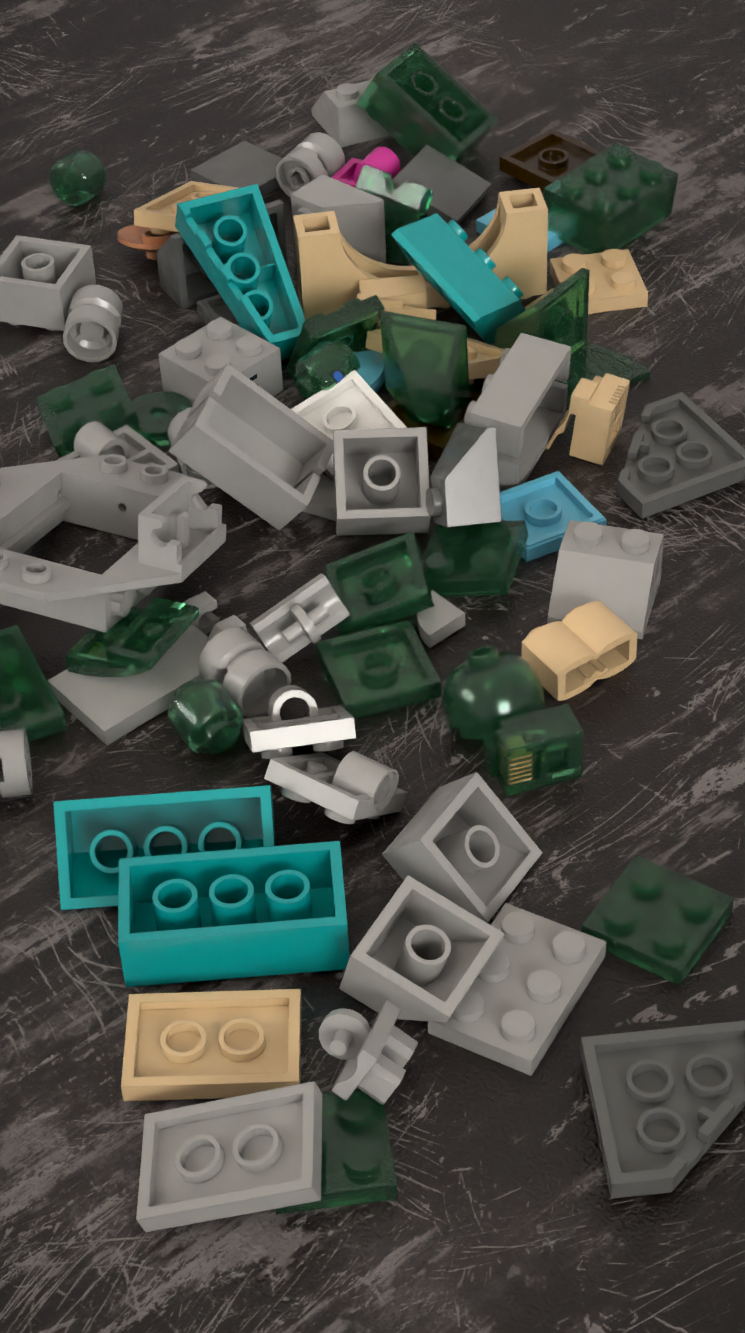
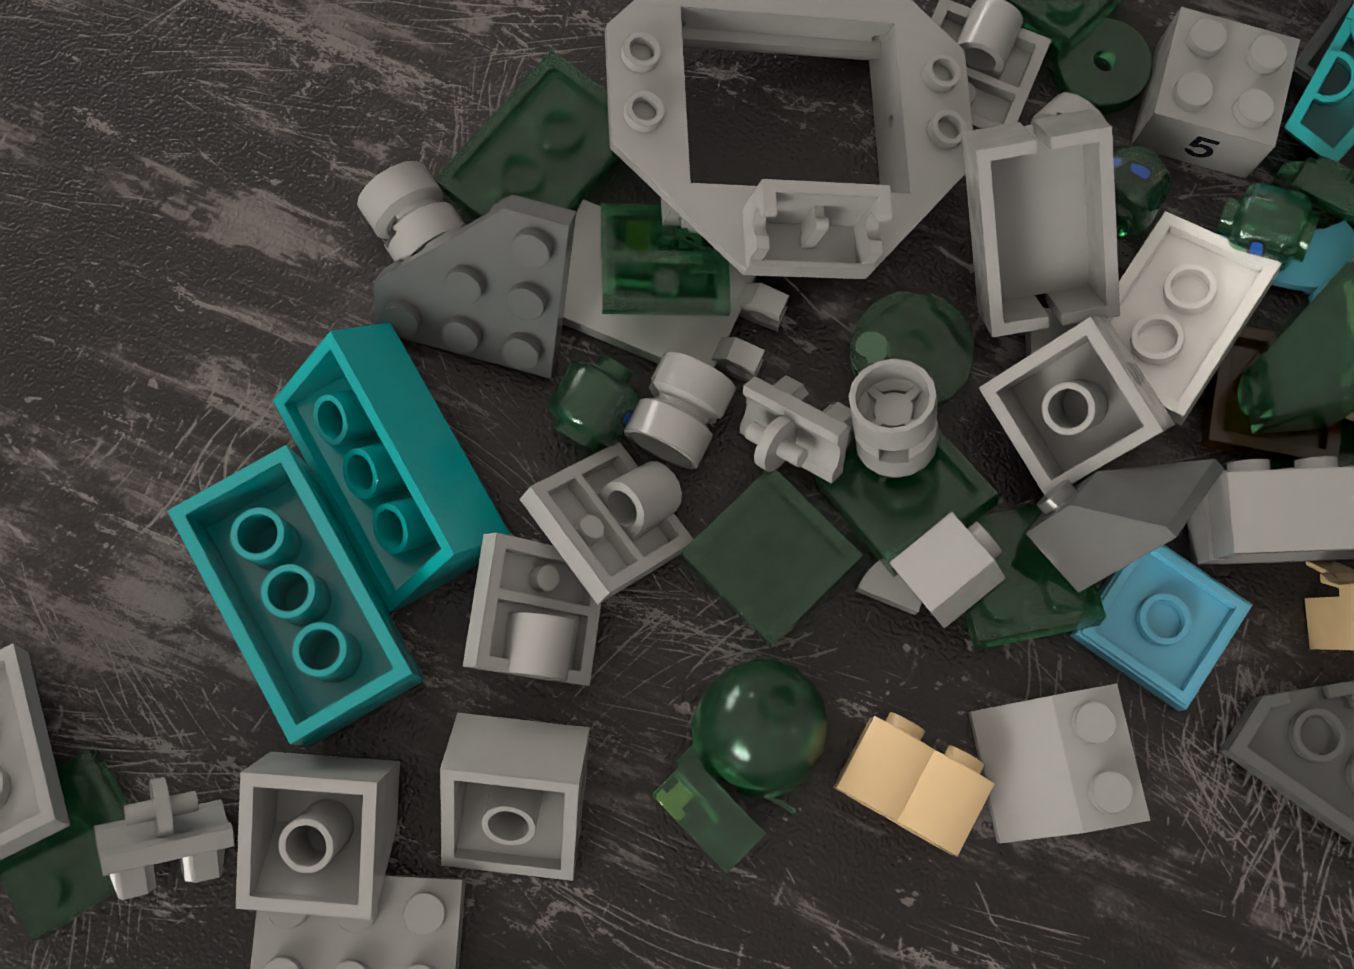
camera: 60 degrees right, 35 degrees up
tan plate [121,989,302,1101] -> none
none -> dark grey plate [374,194,576,379]
none -> light grey wheel [848,359,939,478]
none -> clear green tile [850,291,974,407]
none -> light grey brick [890,512,1006,628]

